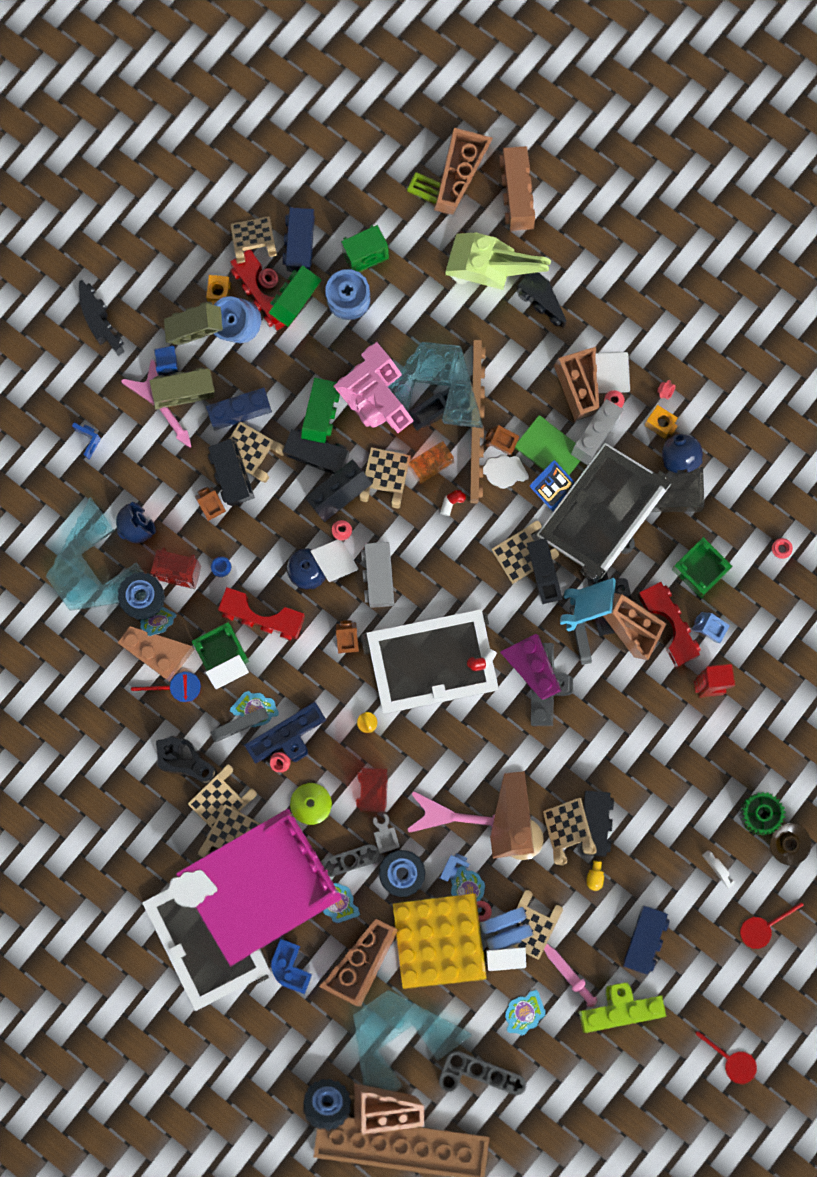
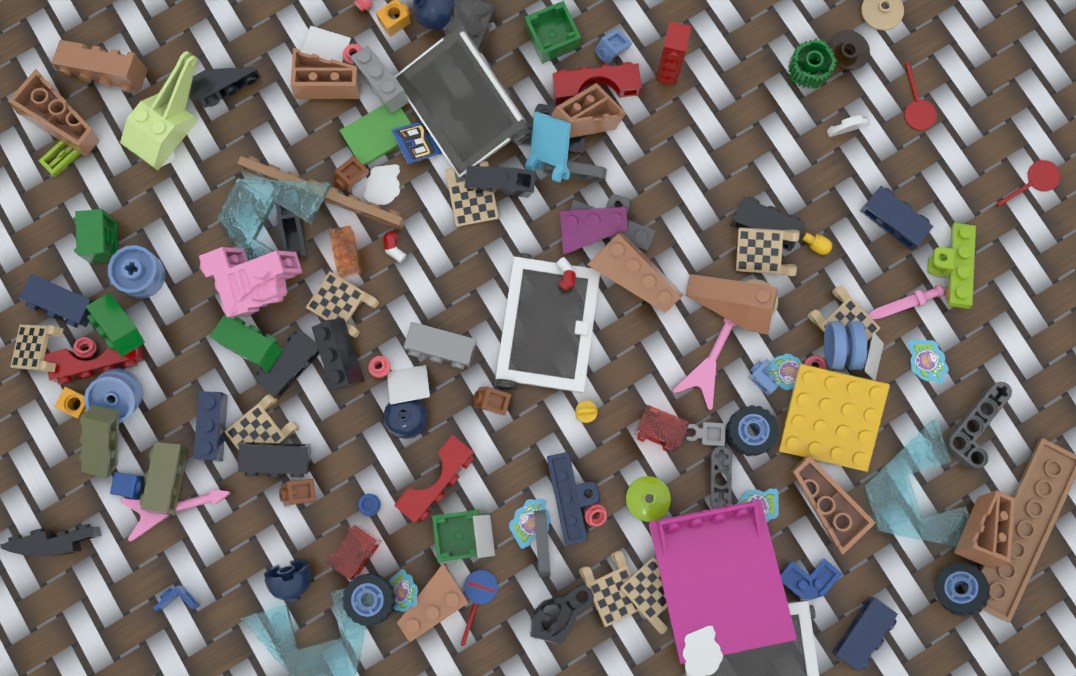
camera: 75 degrees left, 0 degrees up
none -> nougat wedge [587,232,683,313]
none -> dark blue brick [831,597,898,672]

